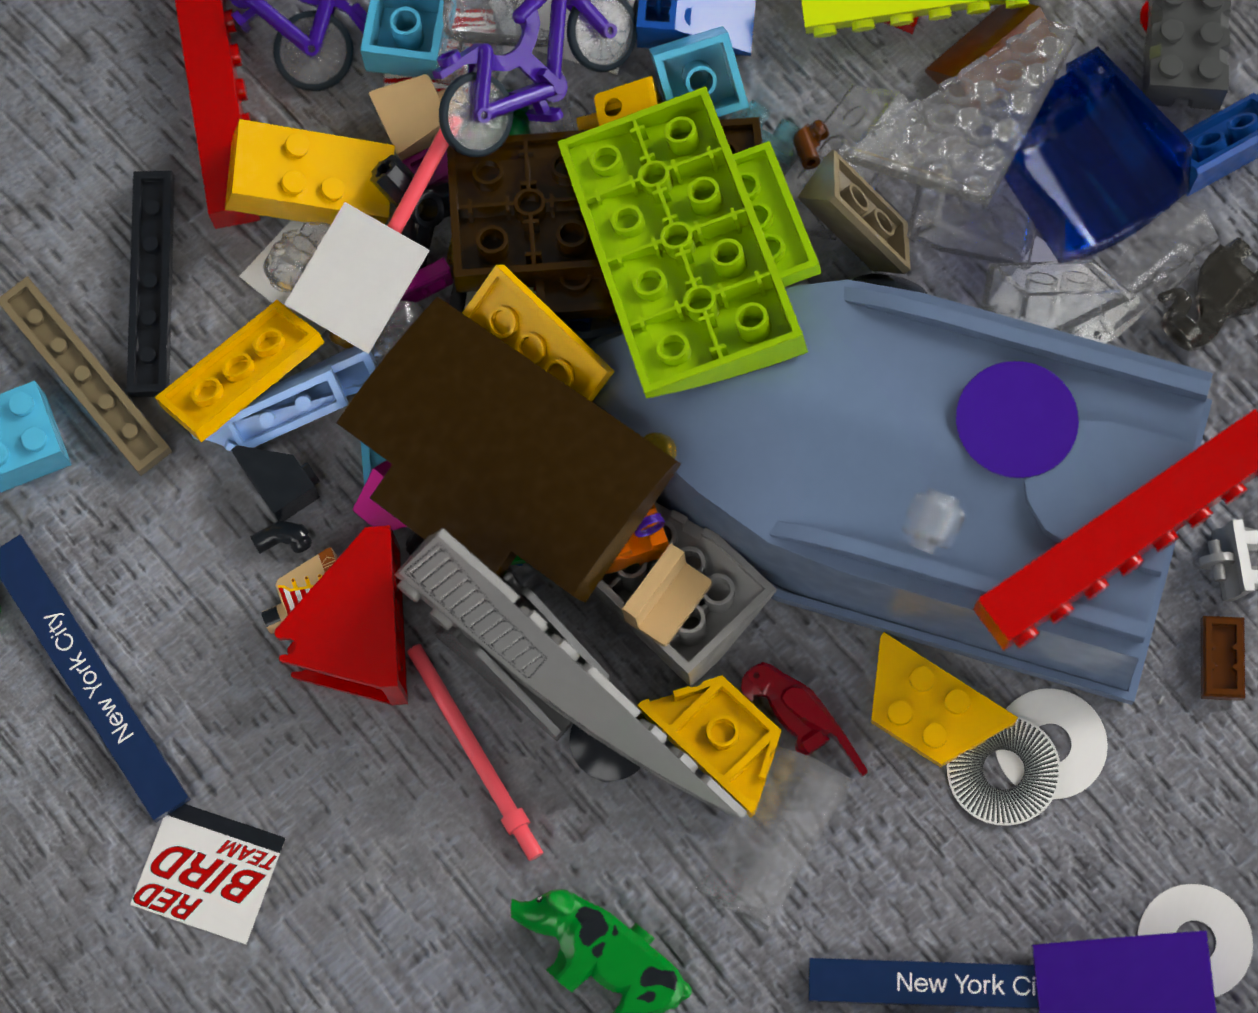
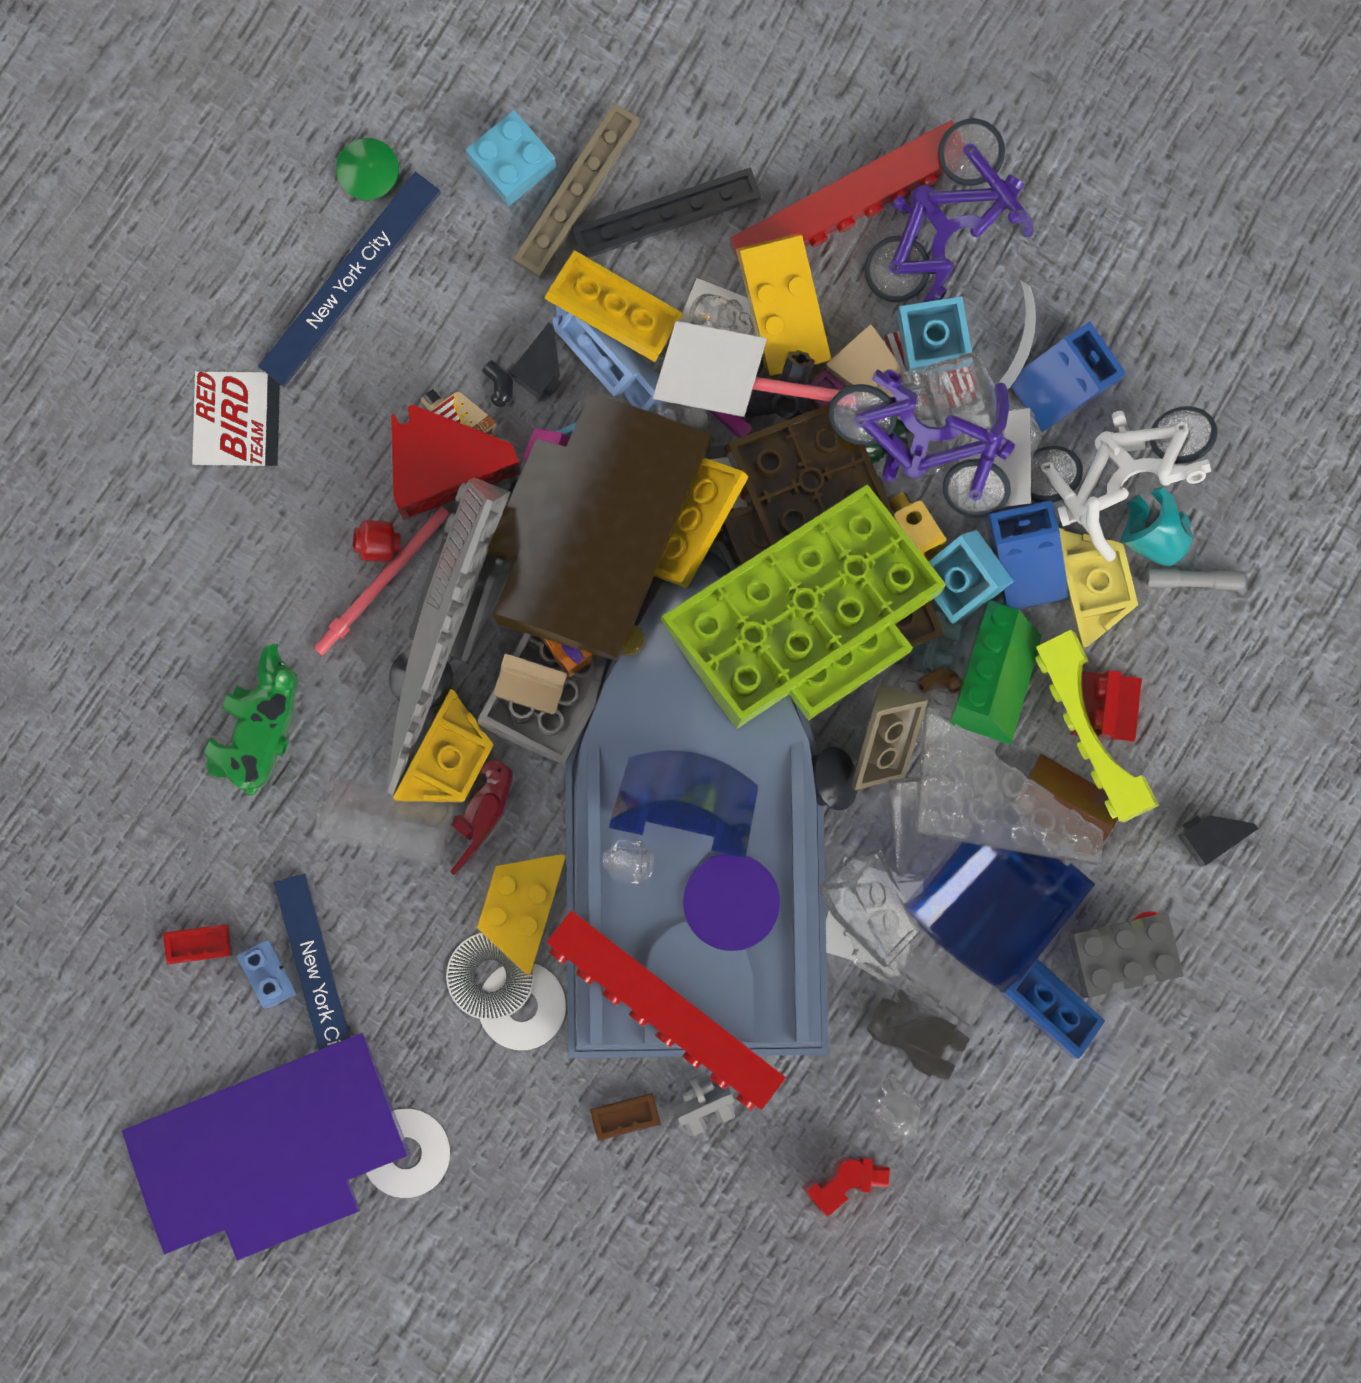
camera: 65 degrees right, 10 degrees up
none -> red head [353,520,401,562]
none -> clear blue windscreen [609,750,759,858]
none -> green slope [949,600,1042,745]

